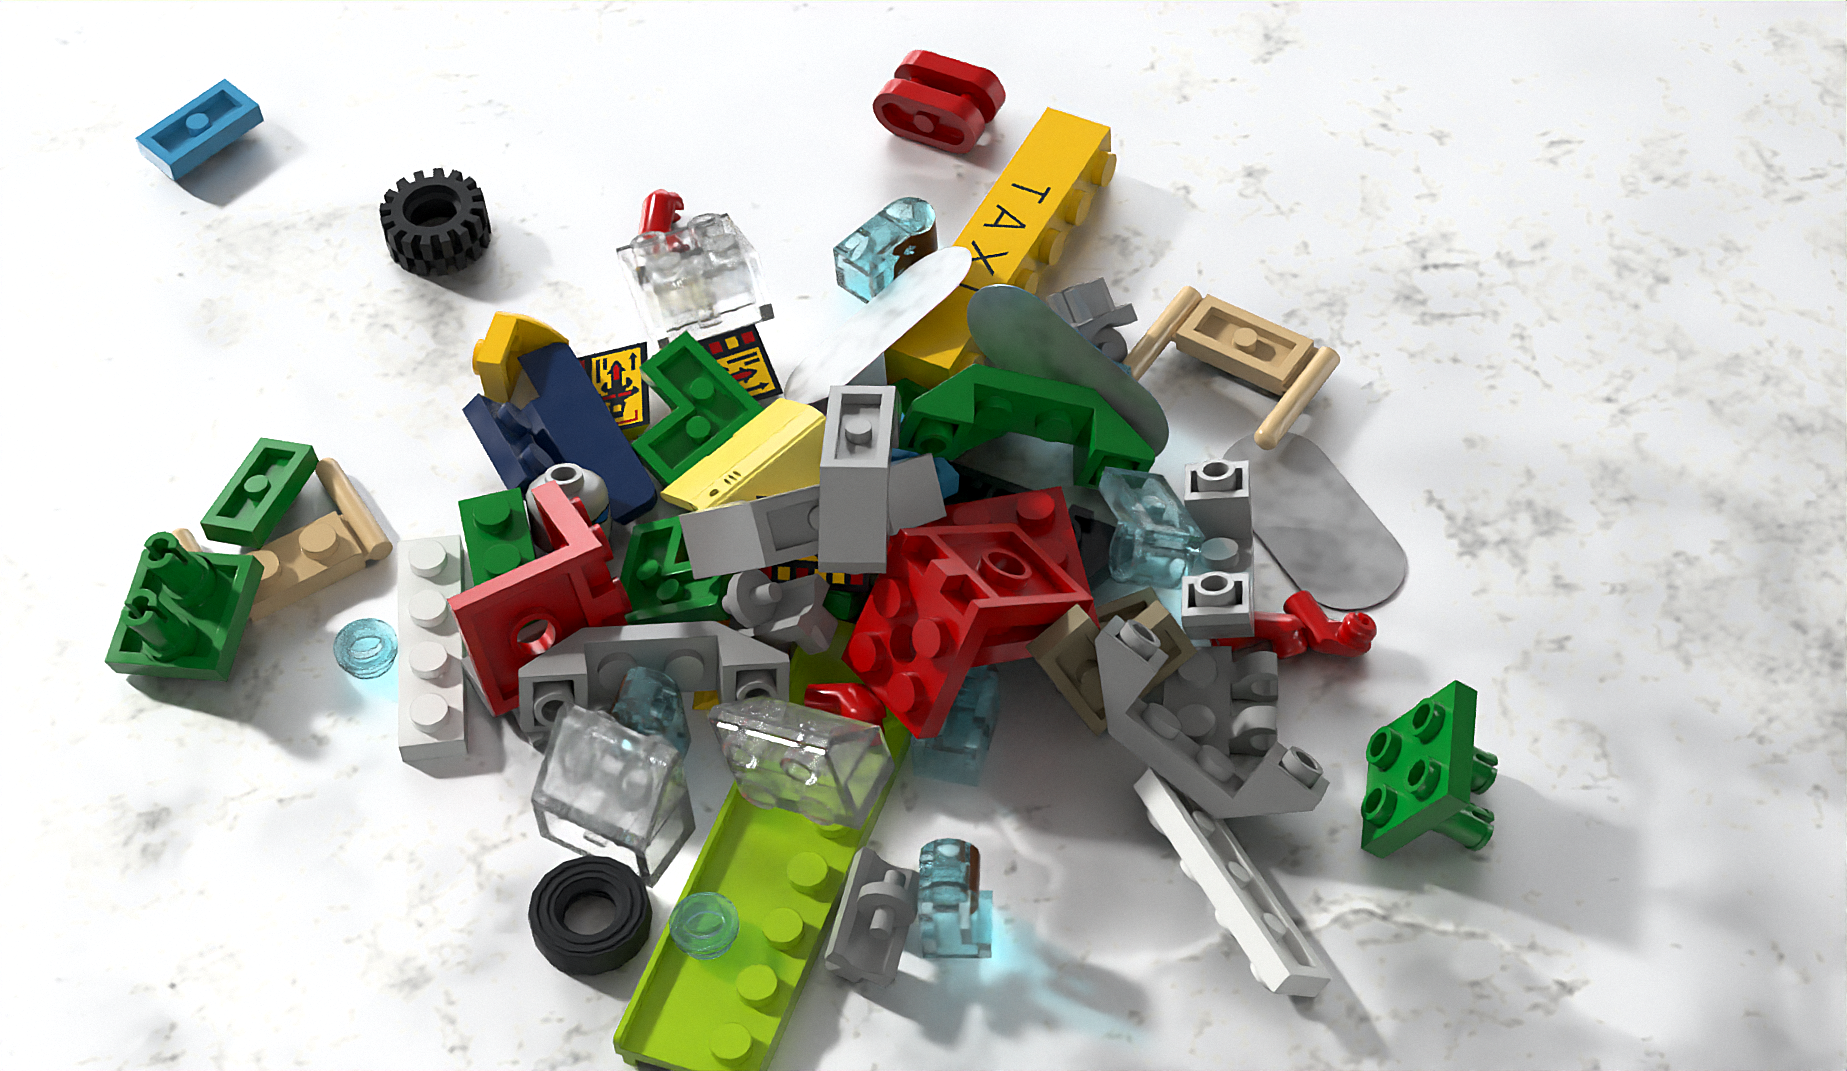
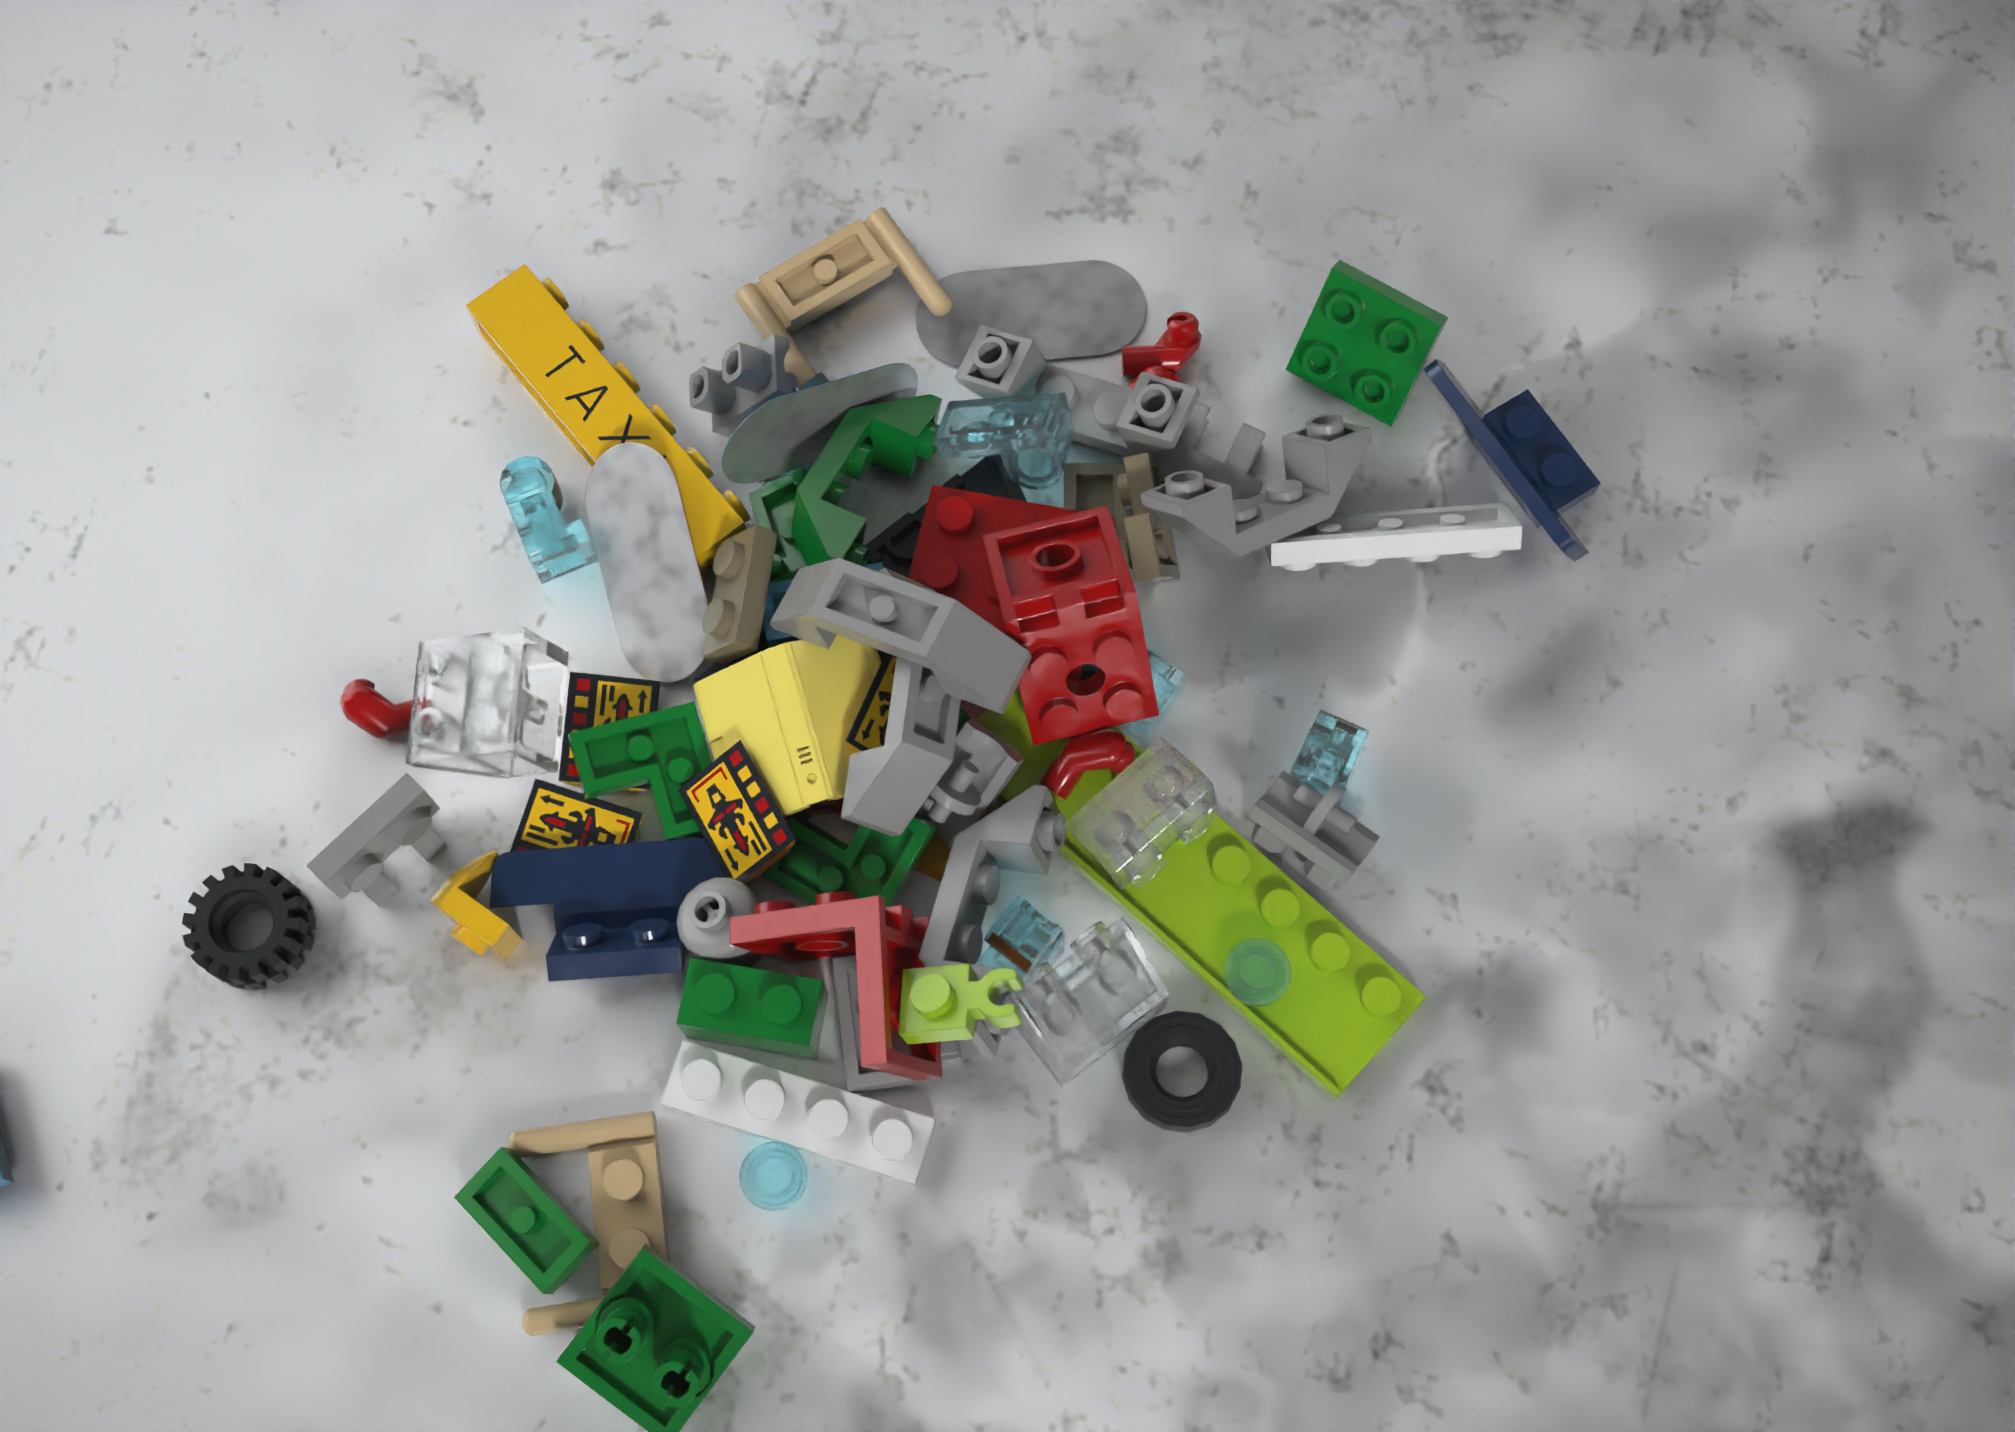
camera: 70 degrees left, 20 degrees up
red brick [872,49,1006,154] -> none
none -> light grey plate [306,773,446,907]
none -> piece [678,740,796,884]
none -> dark tan plate [702,524,778,665]
none -> lime plate [899,963,1023,1045]
none -> dark blue plate [1424,359,1601,561]

